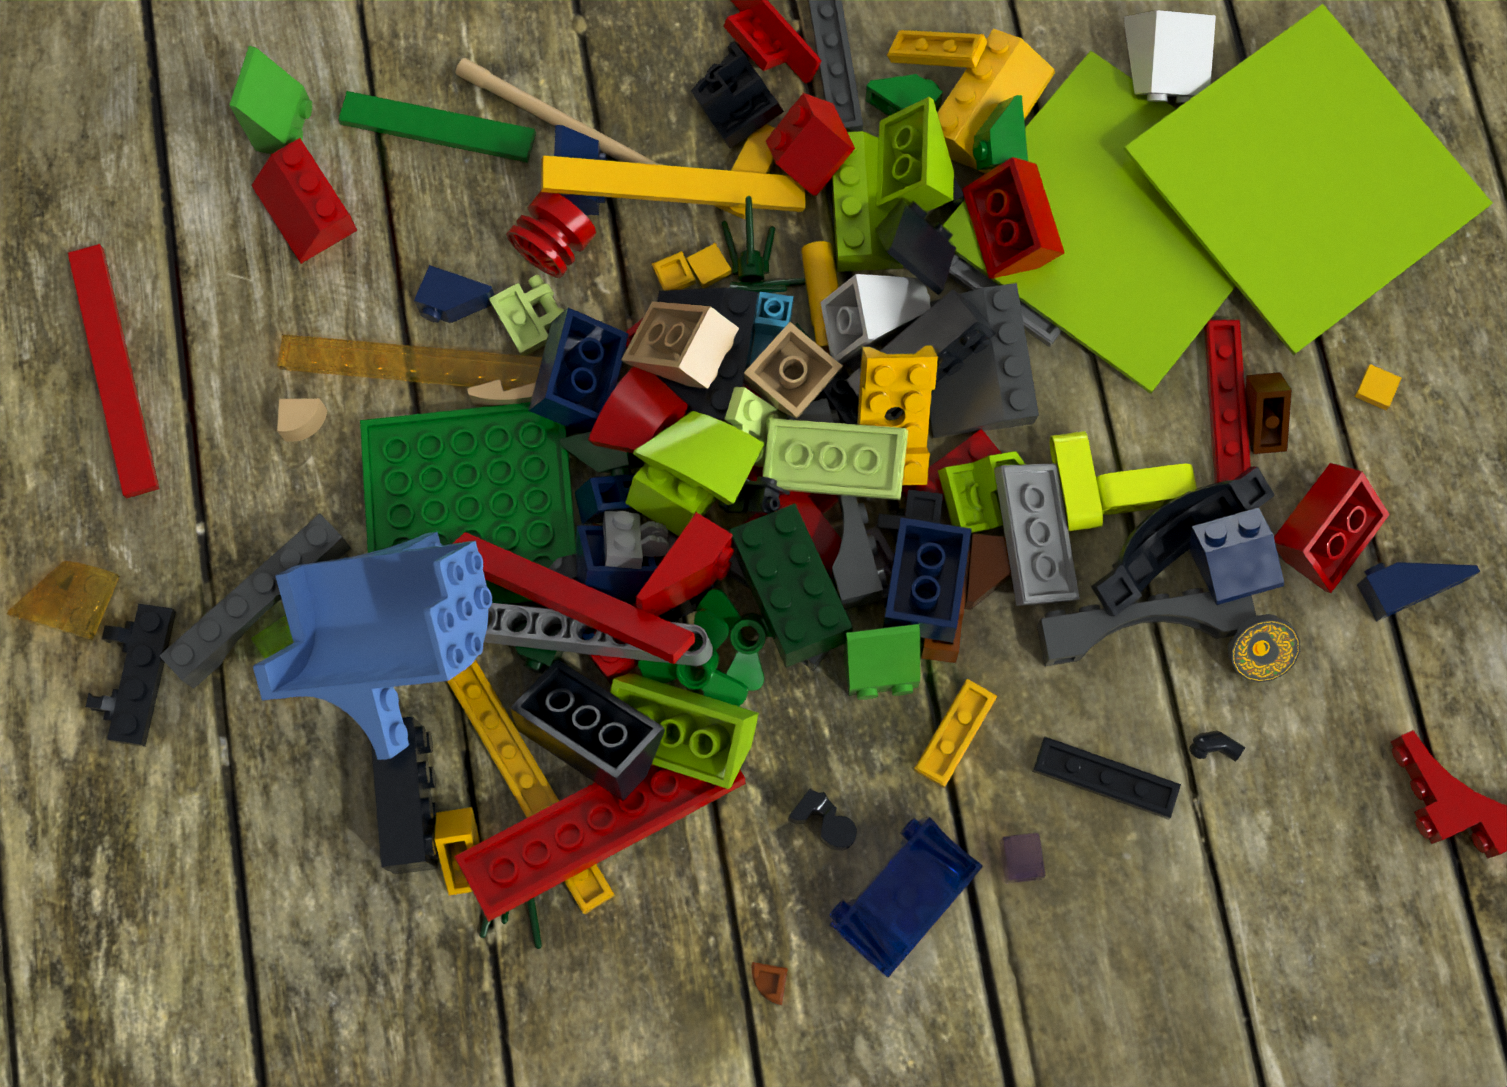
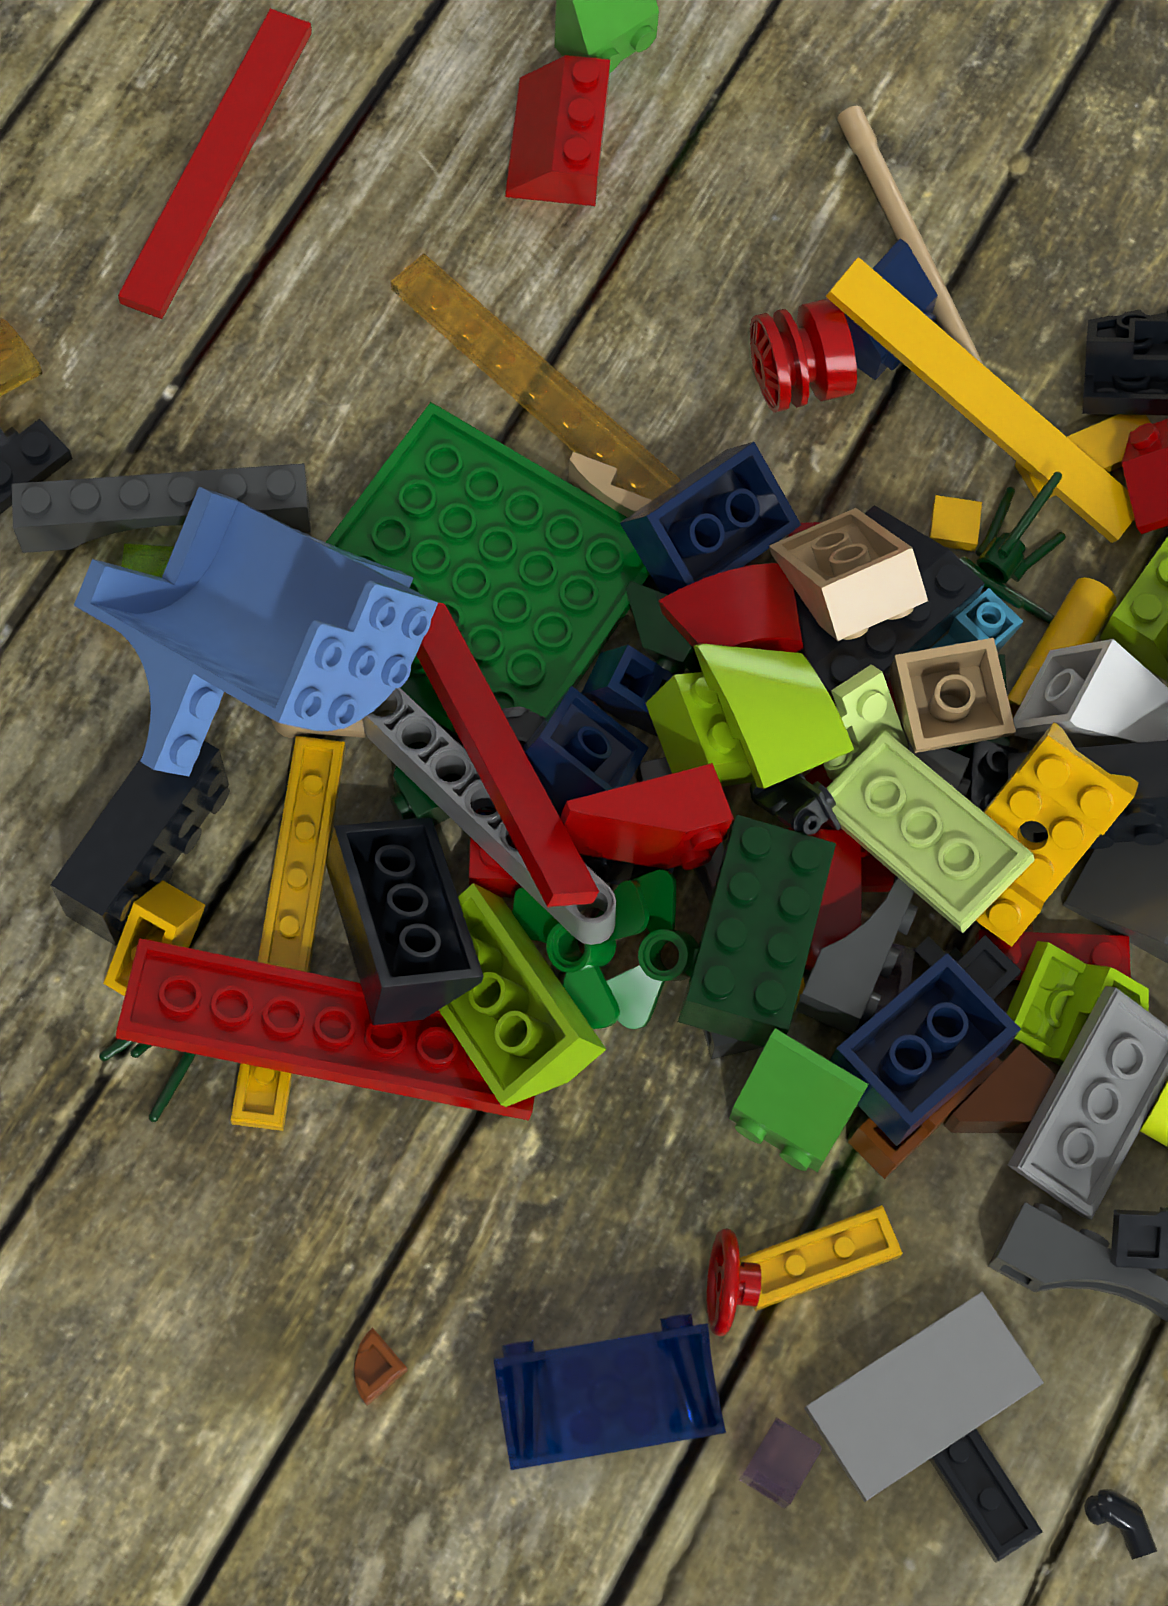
camera: 30 degrees right, 5 degrees down
tan brick [277,398,327,442] -> none
green tile [338,91,536,163] -> none
dark blue slope [414,265,495,323] -> none
yellowish green plate [489,275,564,357] -> none
light grey hinge [603,511,669,569] -> none
yellow tile [652,251,696,290] -> none
black leg [788,788,857,851] -> none
none -> red piece [707,1228,761,1336]
none -> light grey tile [804,1291,1044,1502]

